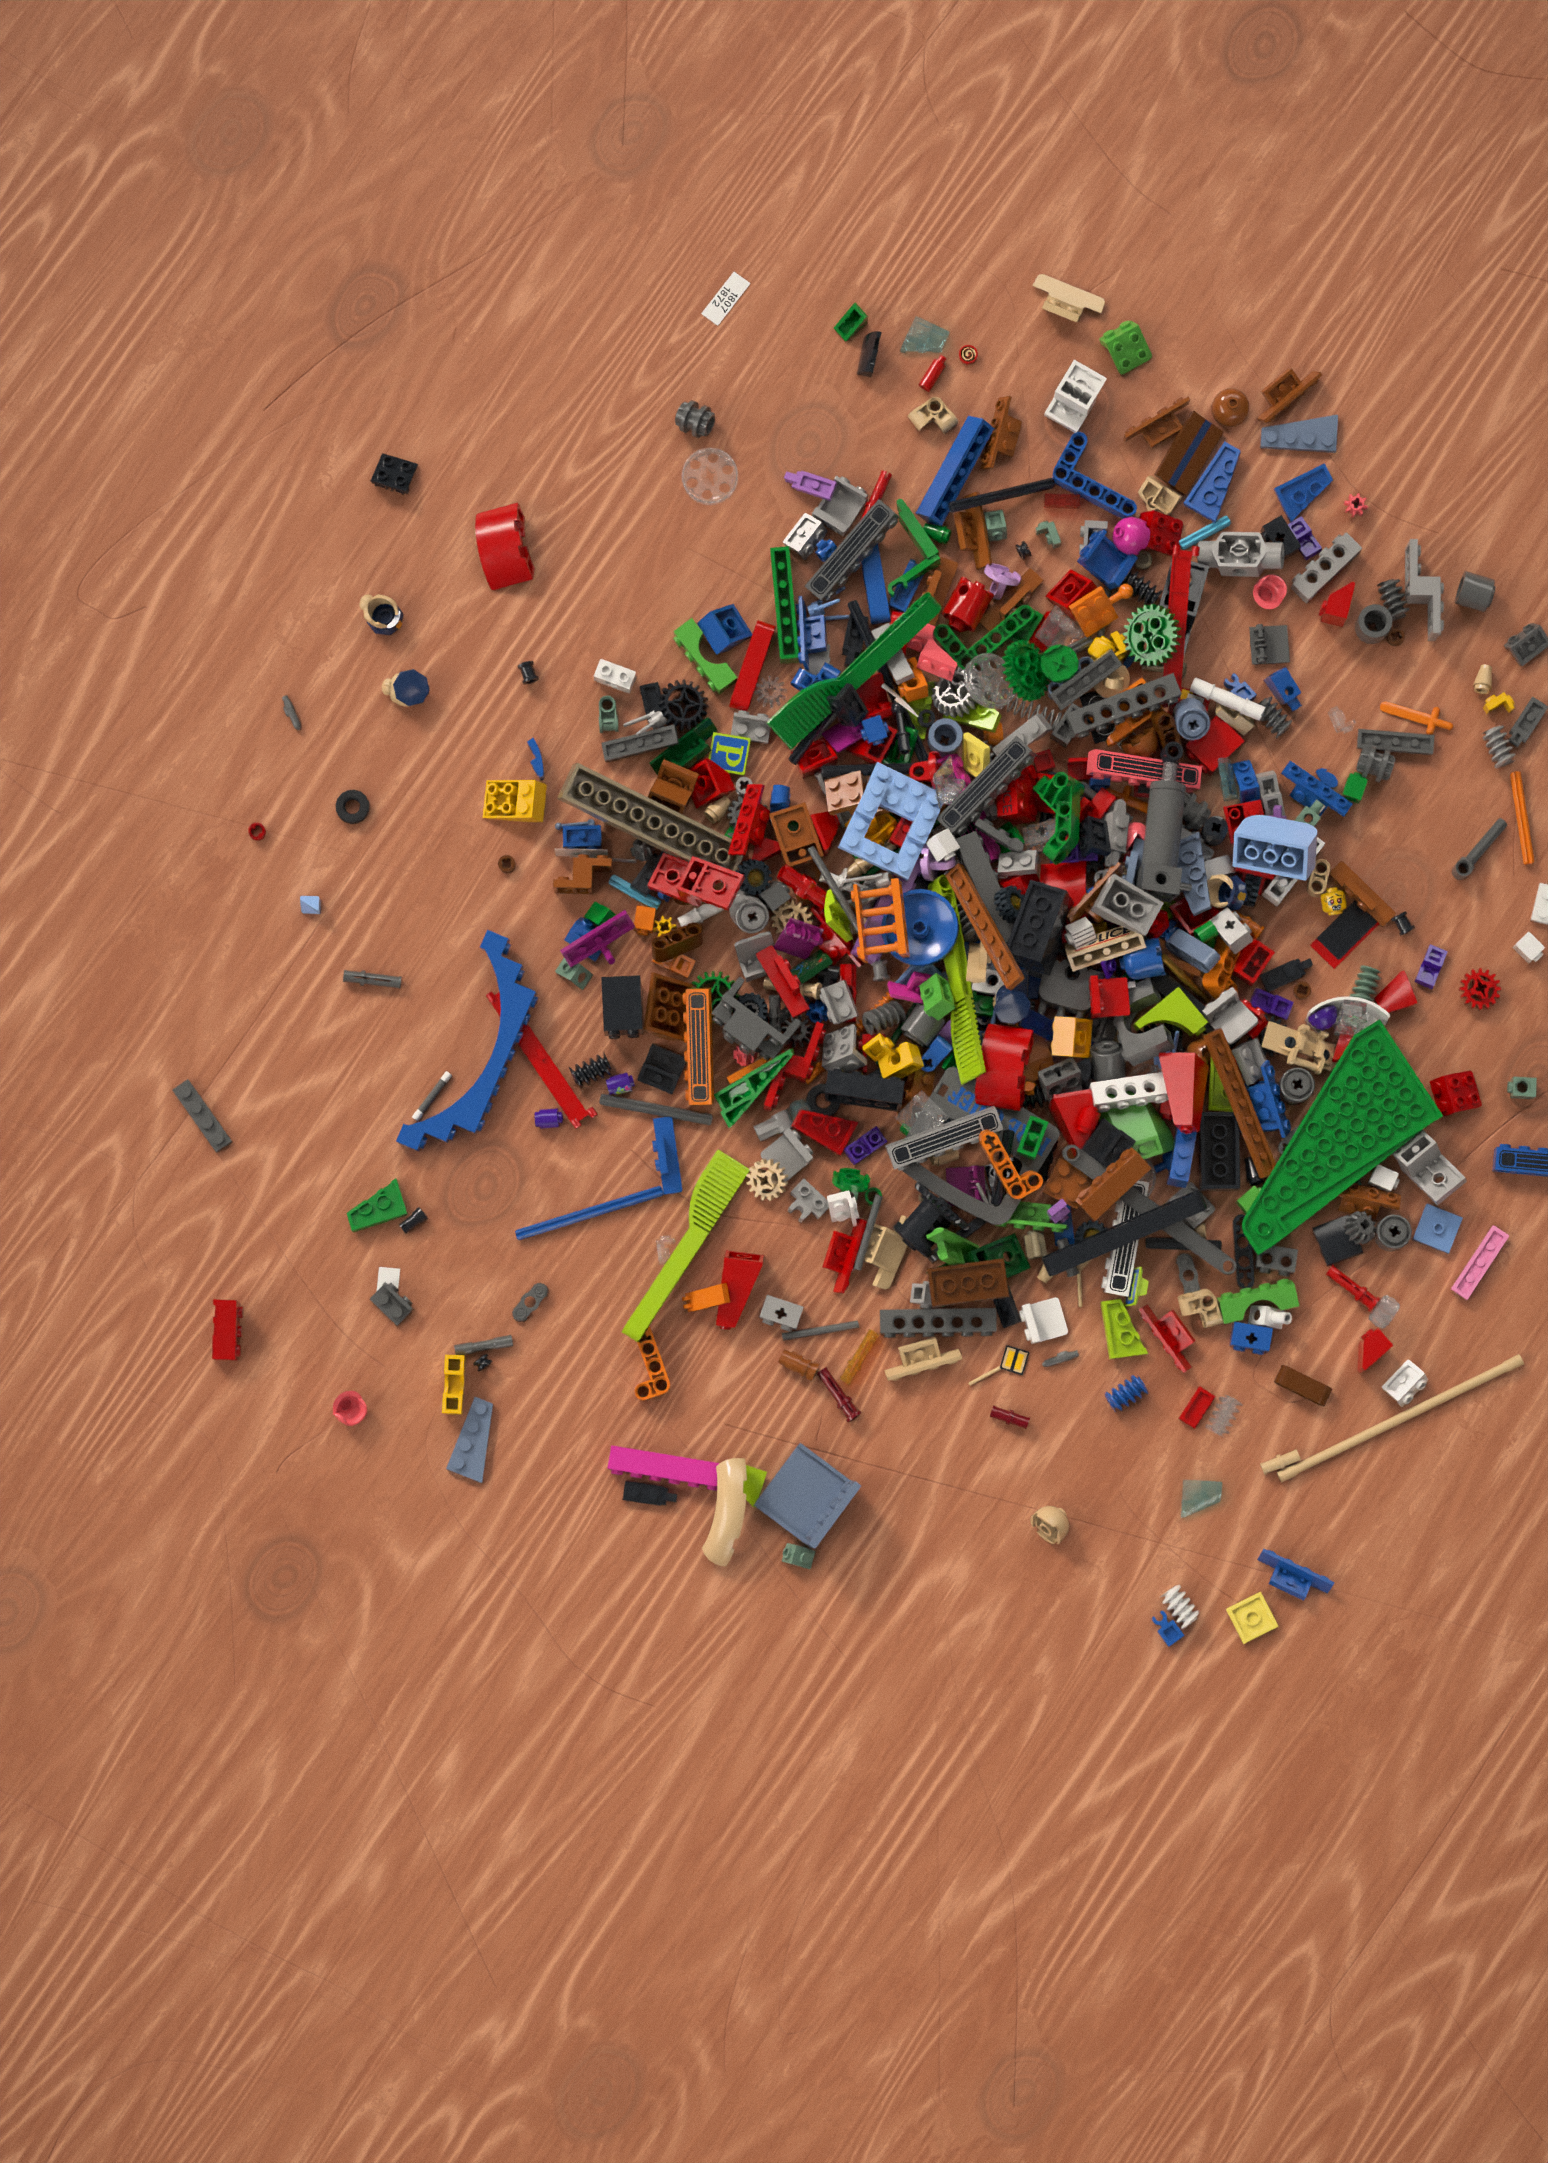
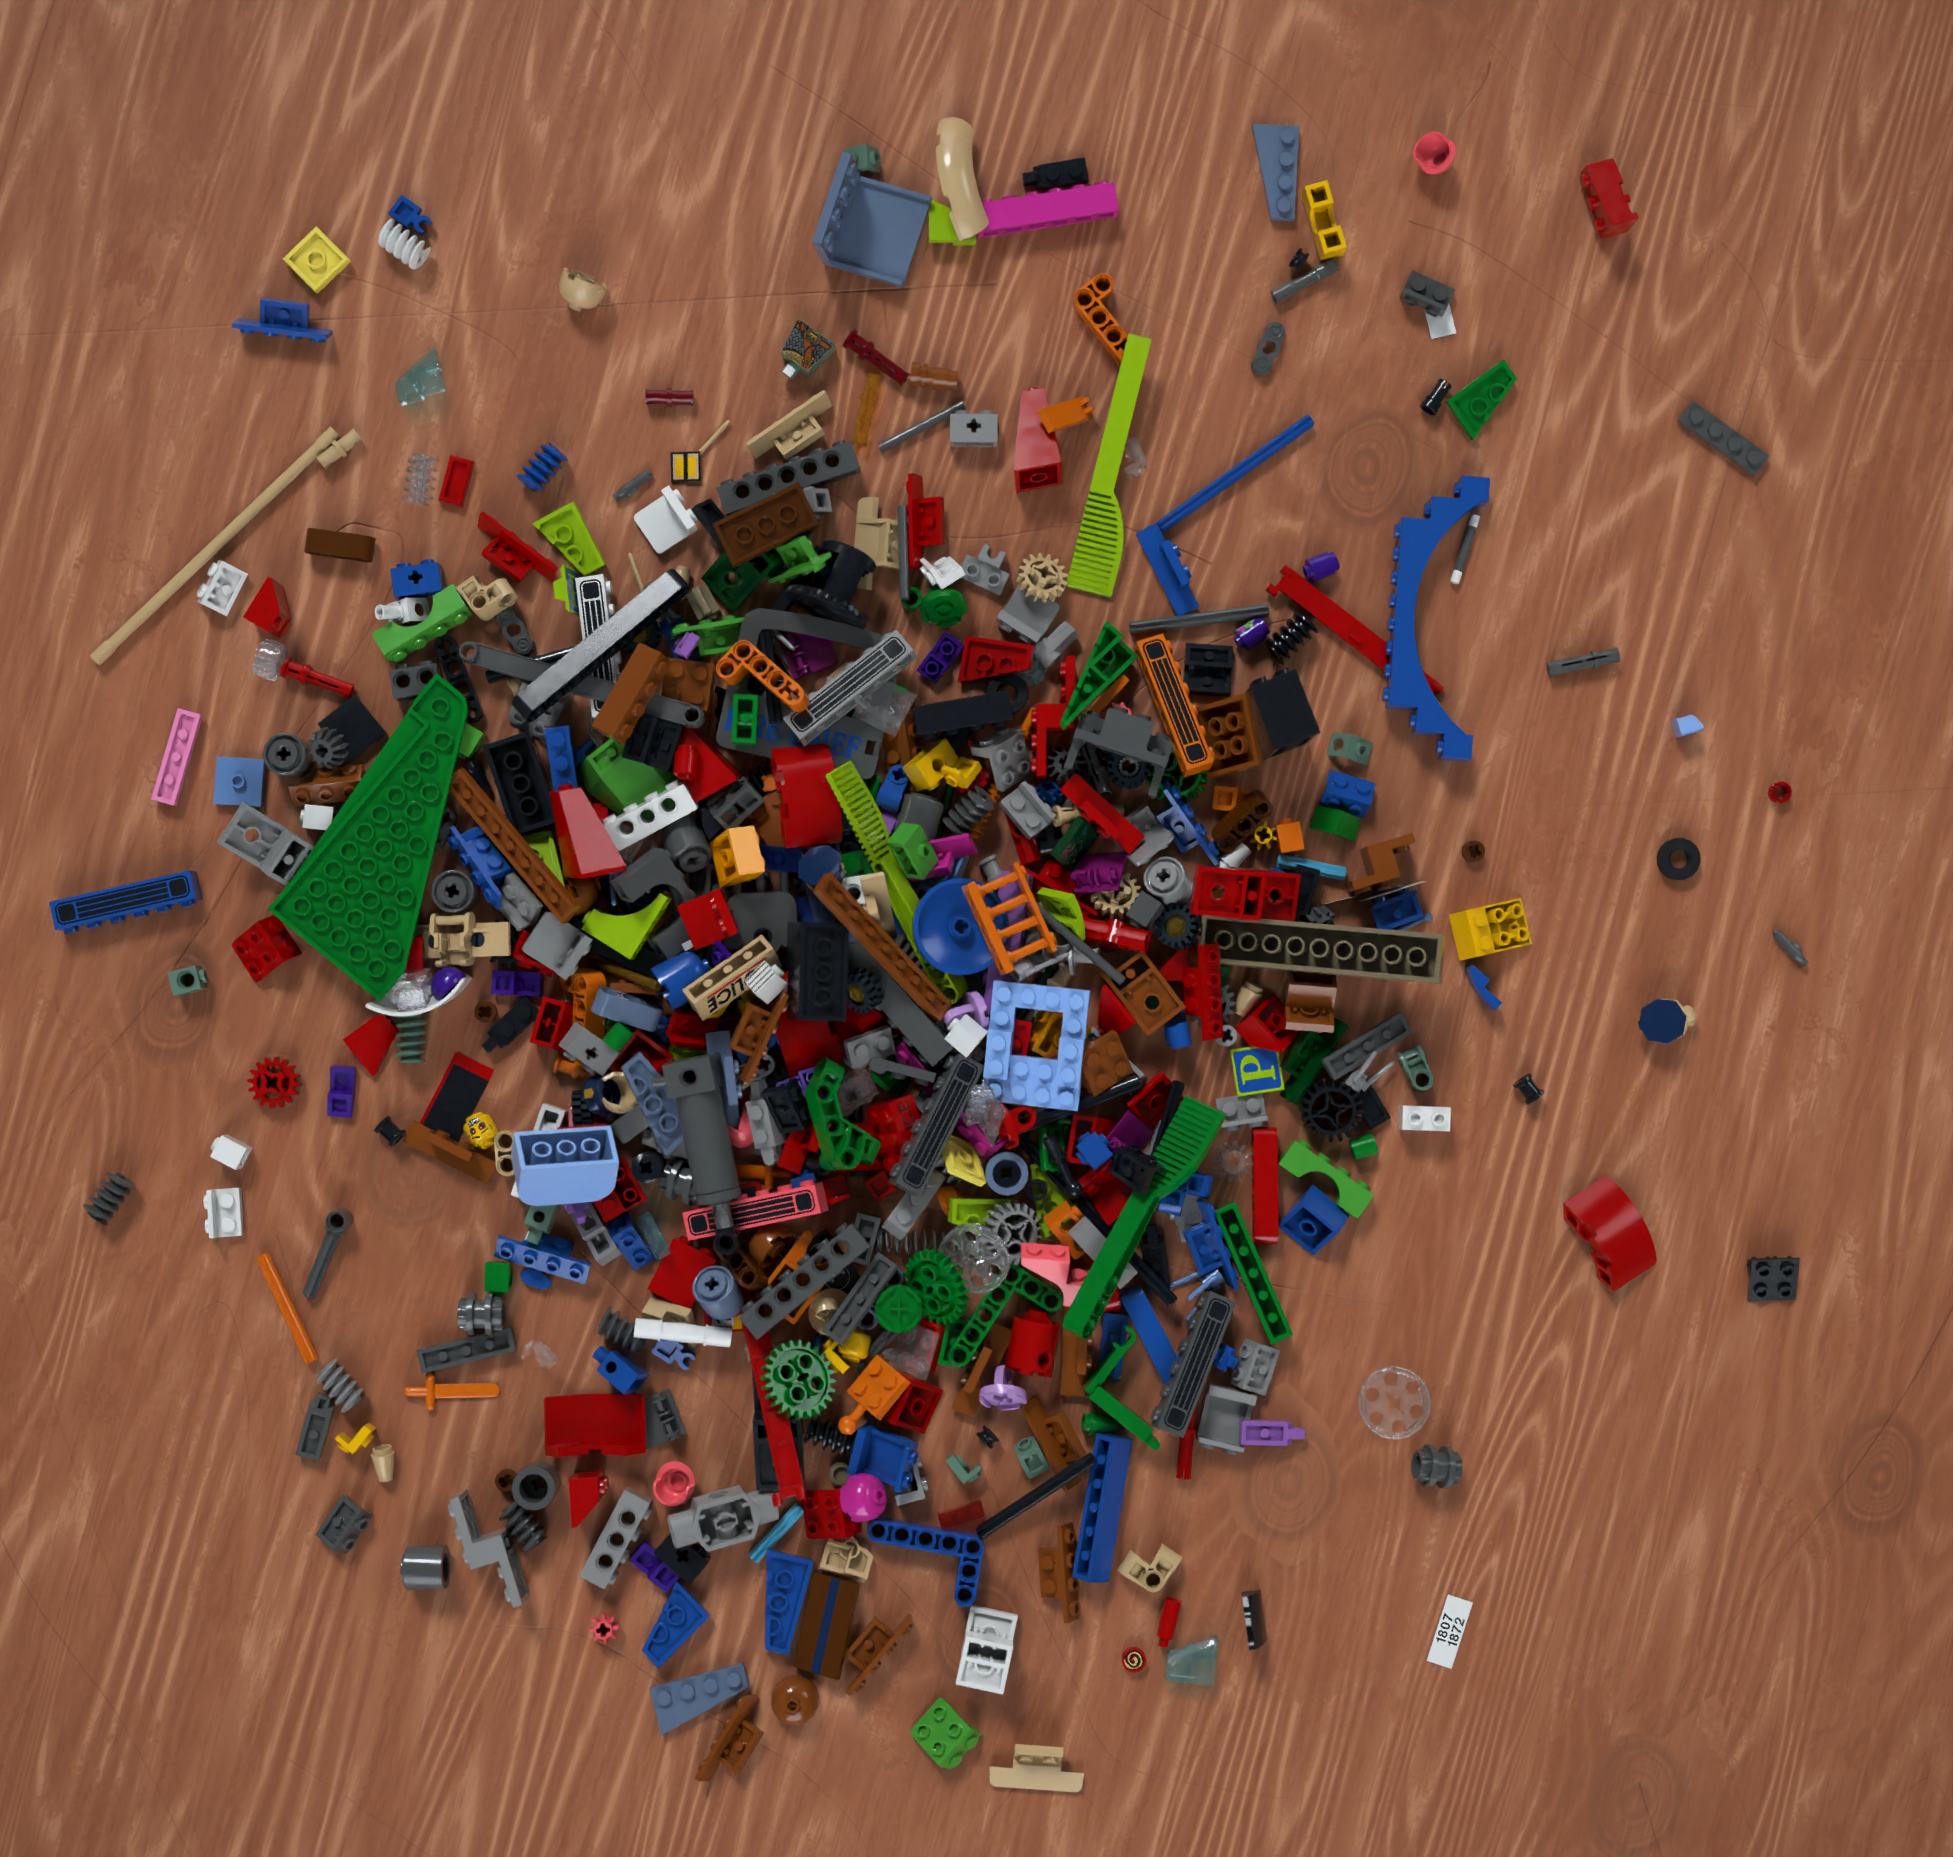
camera: 155 degrees right, 5 degrees up
piece [359,594,404,635] -> none
magenta plate [560,910,635,968] -> none
green slope [834,303,868,342] -> none
white sticker [881,683,918,717] -> none
light grey slope [1091,874,1163,936] -> none
none -> red panel [544,1393,646,1457]
none -> torso [781,318,836,380]
none -> blue bracket [1156,780,1220,865]
none -> green beam [1349,1133,1378,1160]

